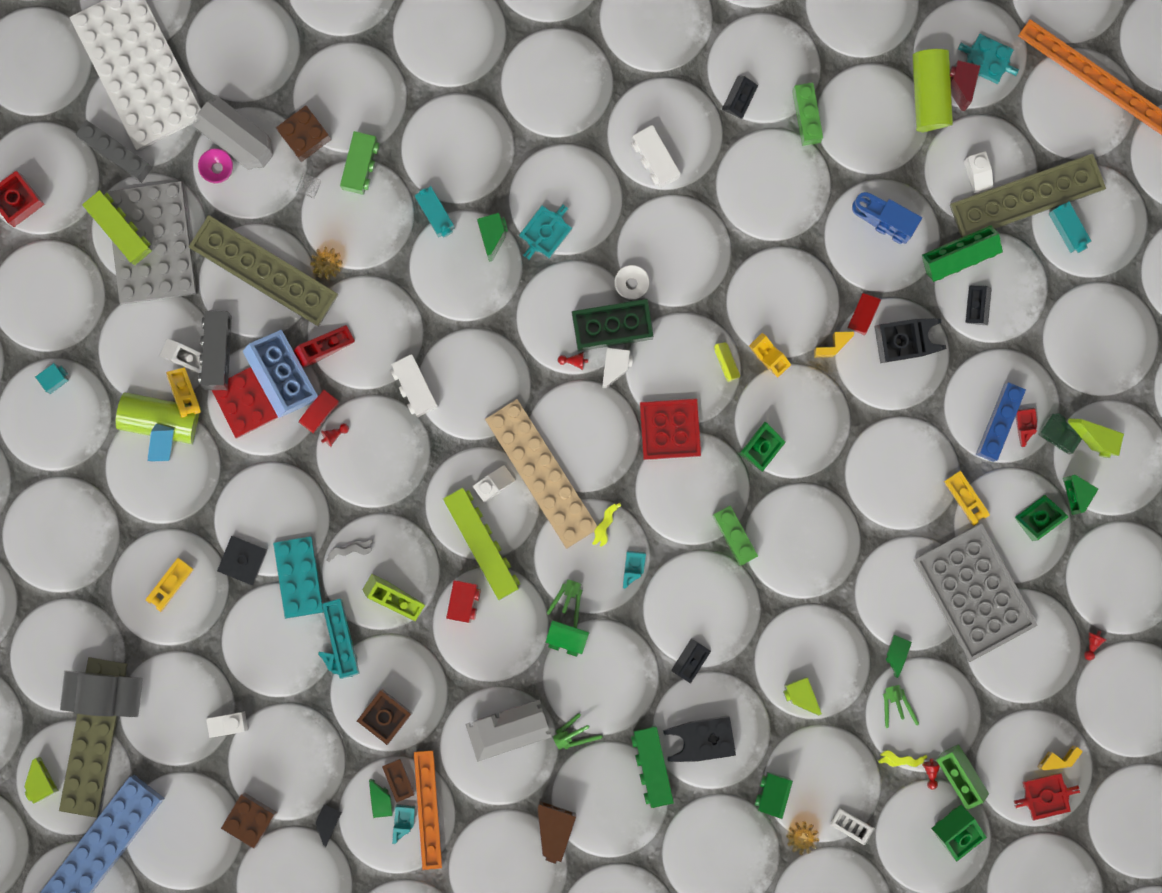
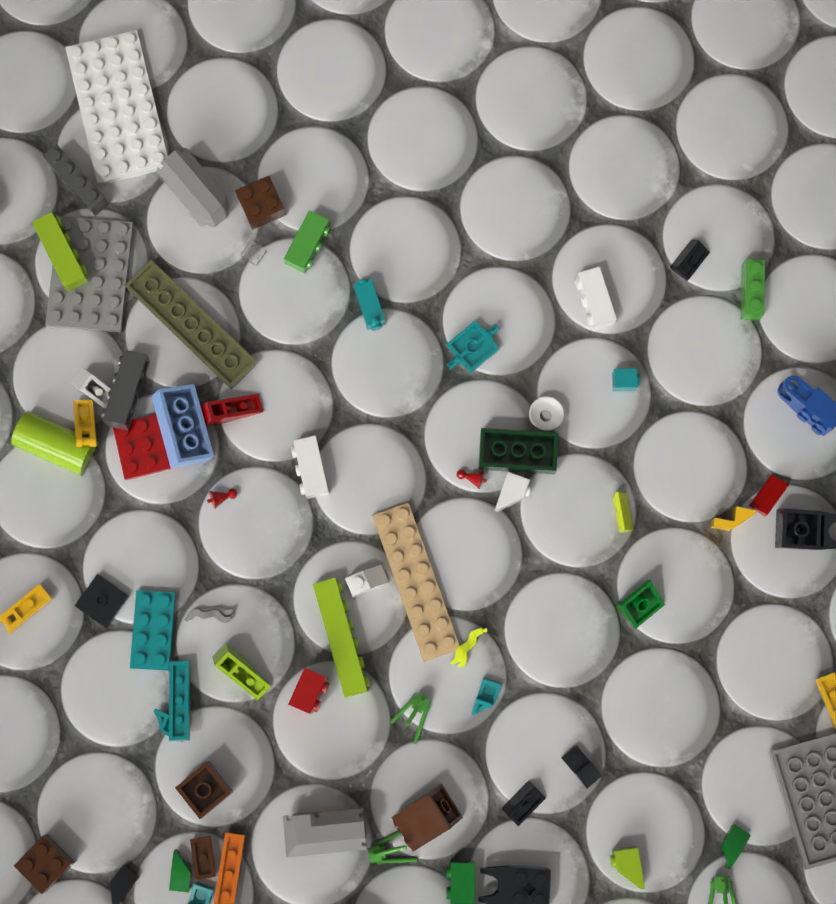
camera: 15 degrees right, 5 degrees down
dark azure slope [147,424,174,462] -> none
dark pink piece [198,149,233,184] -> none
white slope [206,711,248,738] -> none
red slope [299,390,339,434] -> none
clear yellow gear [310,247,343,280] -> none
green slope [477,213,508,262] -> none
green slope [545,620,589,657] -> none
red plate [640,399,701,460] -> none
bright green brick [712,505,758,566] -> none
yellow slope [749,333,791,378] -> none
none -> reddish brown slope [391,784,463,852]
none -> black slope [561,745,602,789]
none -> teal brick [612,368,641,391]

